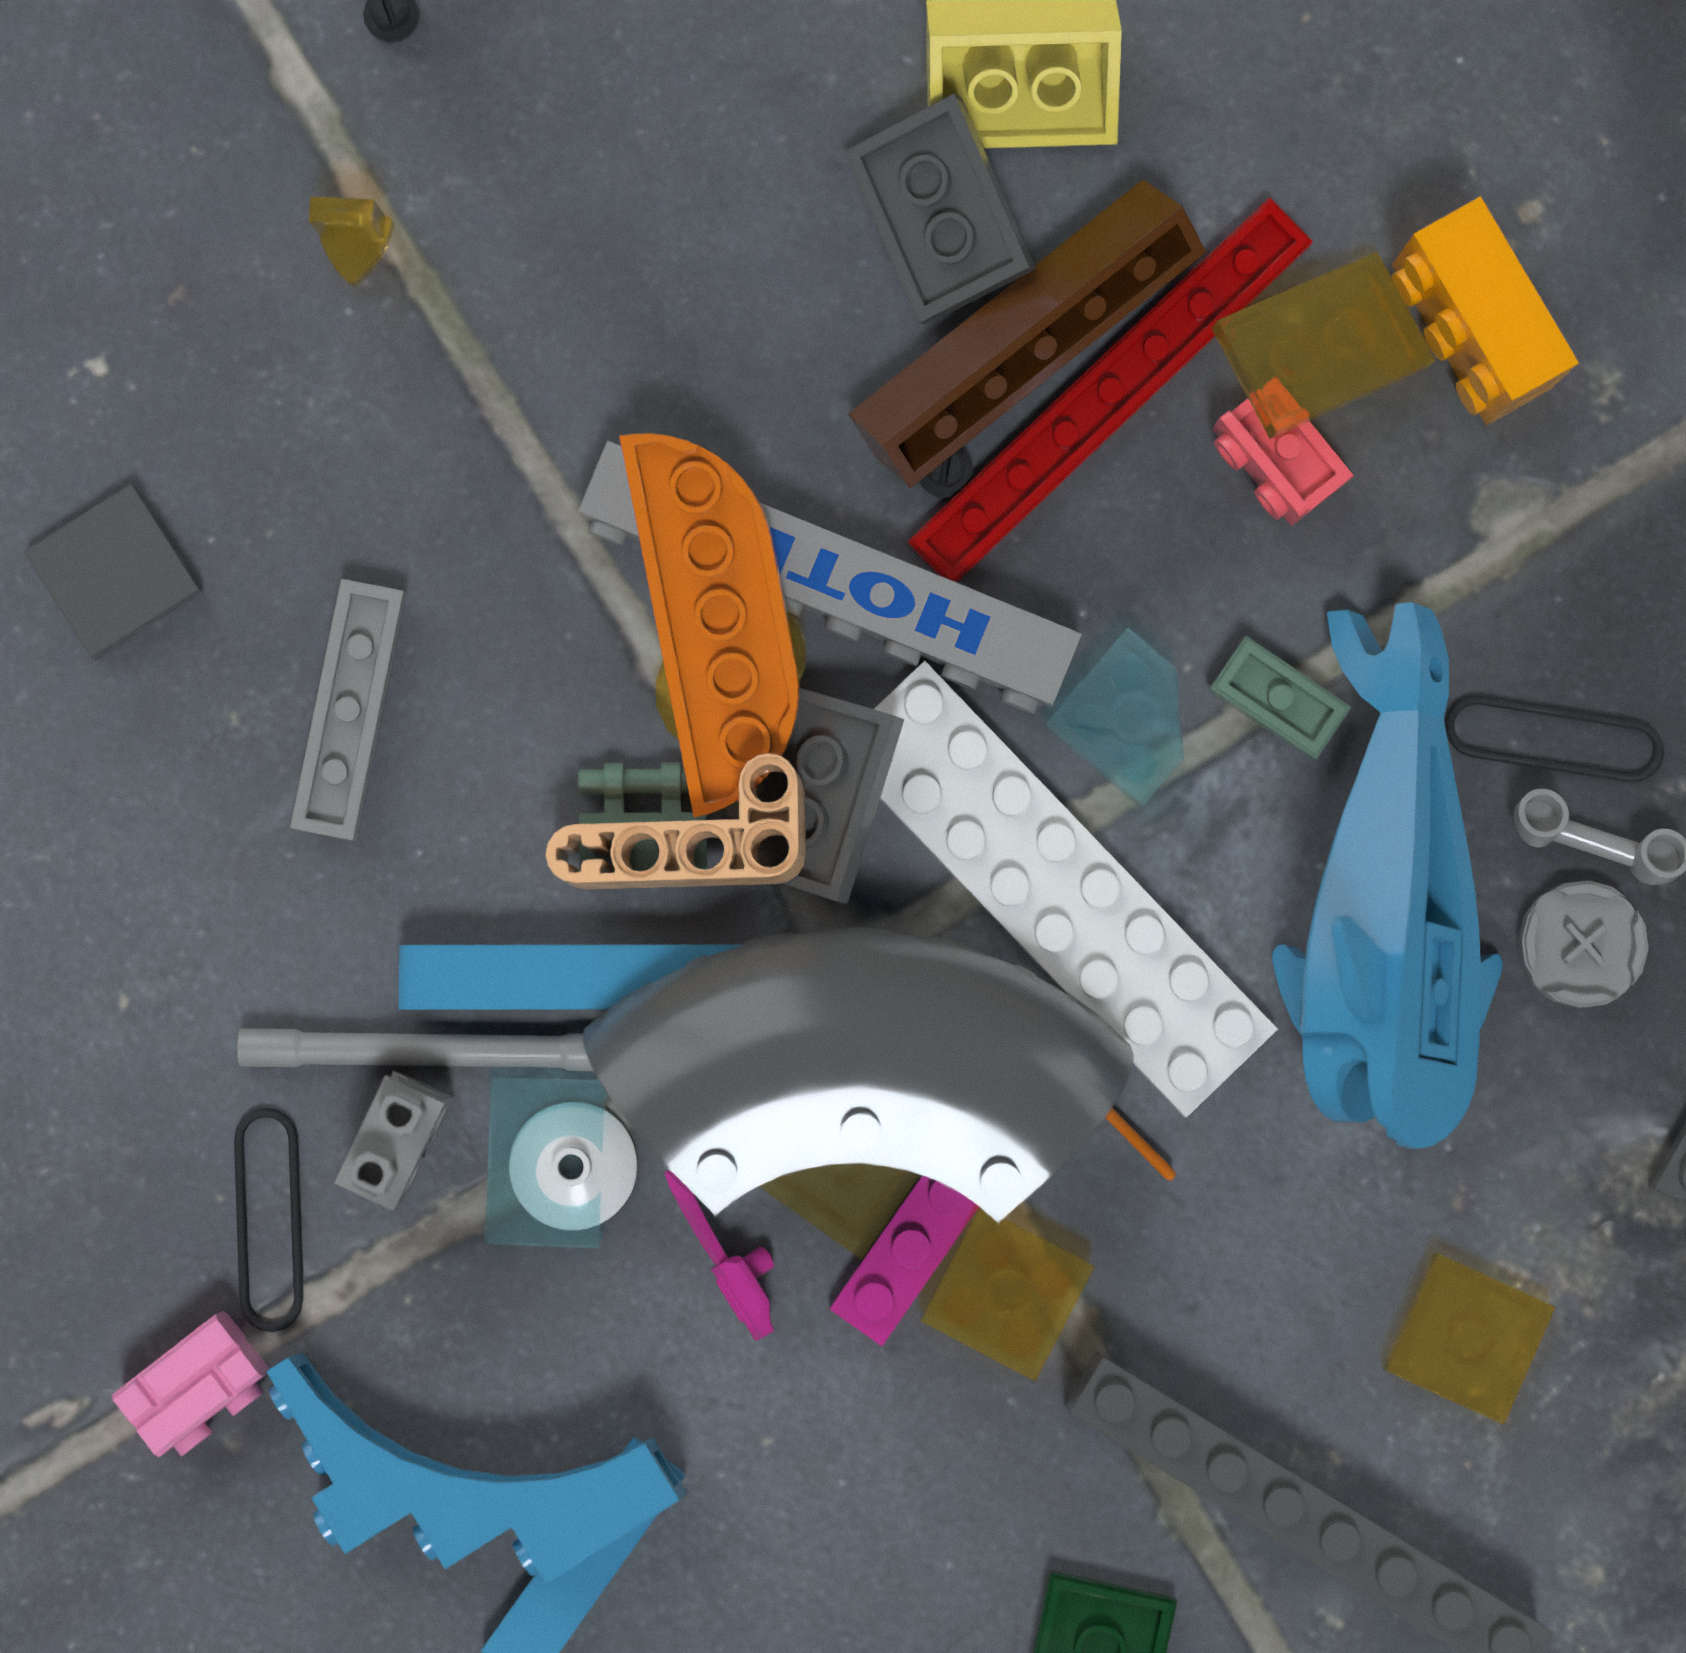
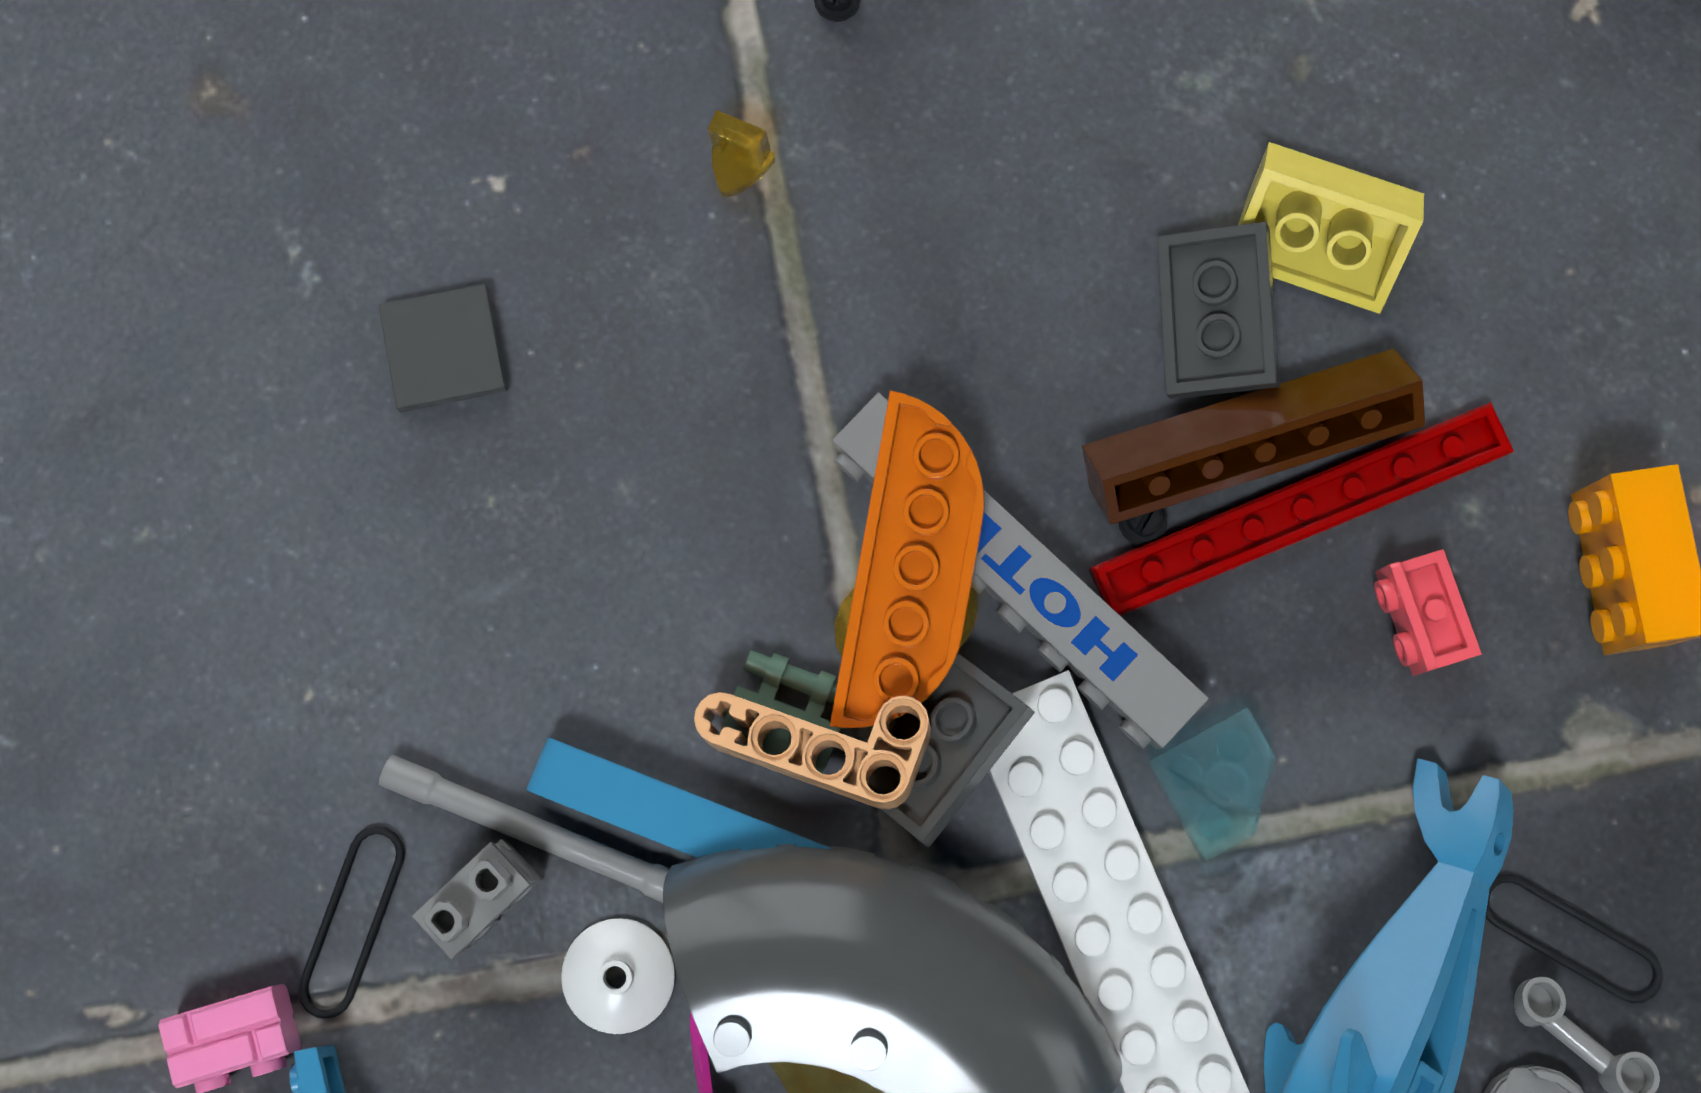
camera: 25 degrees right, 5 degrees down
light grey plate [290,579,407,842] -> none
clear light blue piece [483,1077,608,1248] -> none
sand green plate [1208,636,1352,761] -> none
clear yellow tile [1212,251,1436,439] -> none

